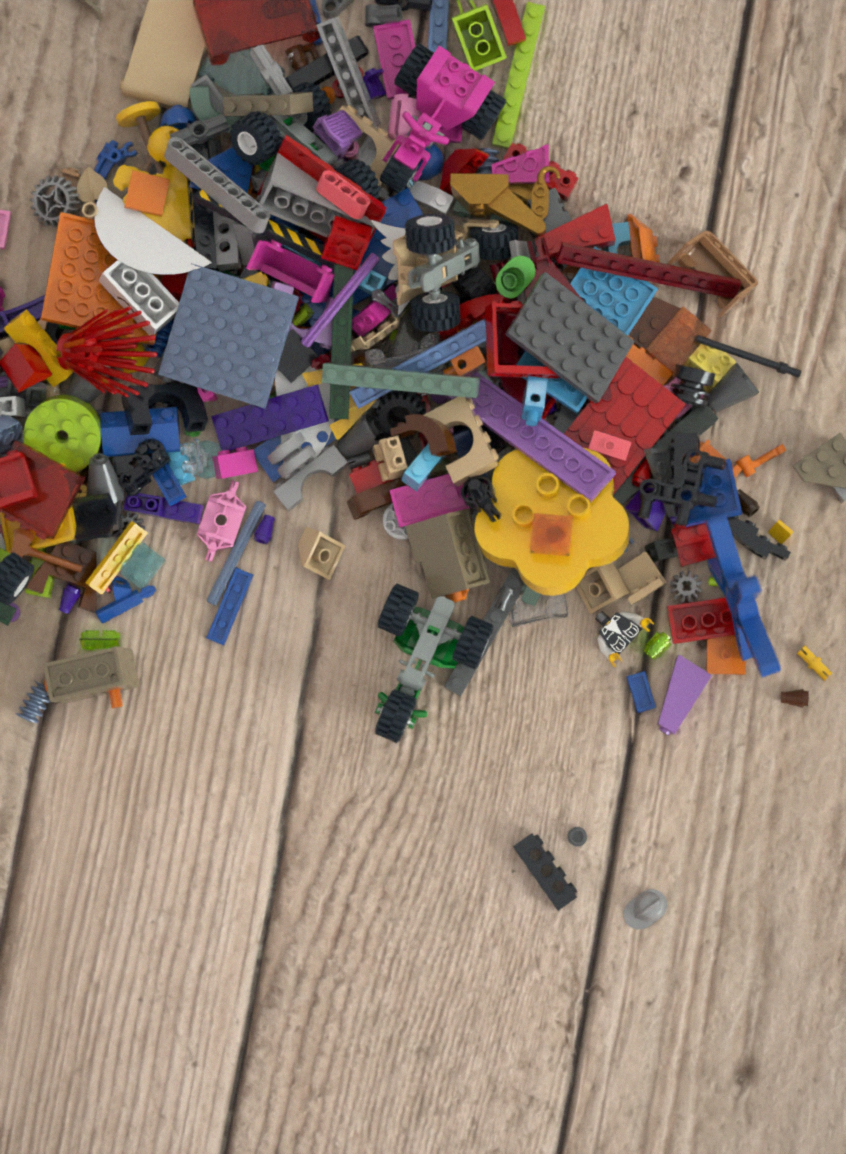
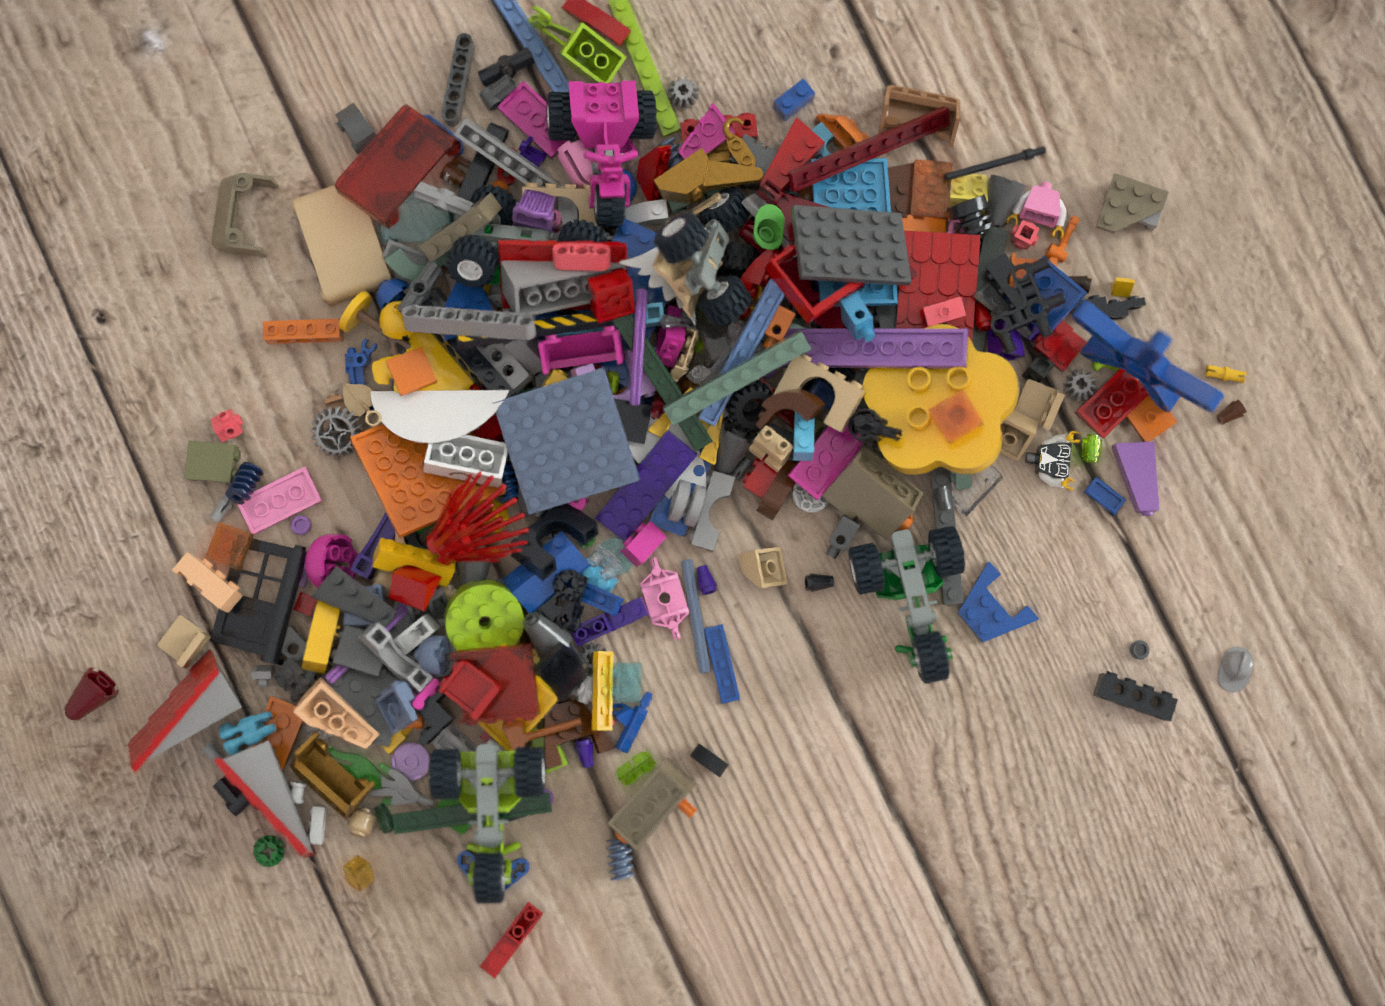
camera: 40 degrees left, 0 degrees up
none -> orange brick [263,319,344,344]
none -> white brick [571,675,593,704]
none -> light grey gear [668,76,699,109]
none -> black tyre [690,744,728,777]
none -> blue brick [773,78,815,122]
none -> black cone [805,573,834,592]
none -> dark grey torso [826,515,860,559]
none -> blue wing [957,562,1039,642]
none -> bright pink torso [1006,182,1067,239]
none -> coral brick [1010,220,1040,250]

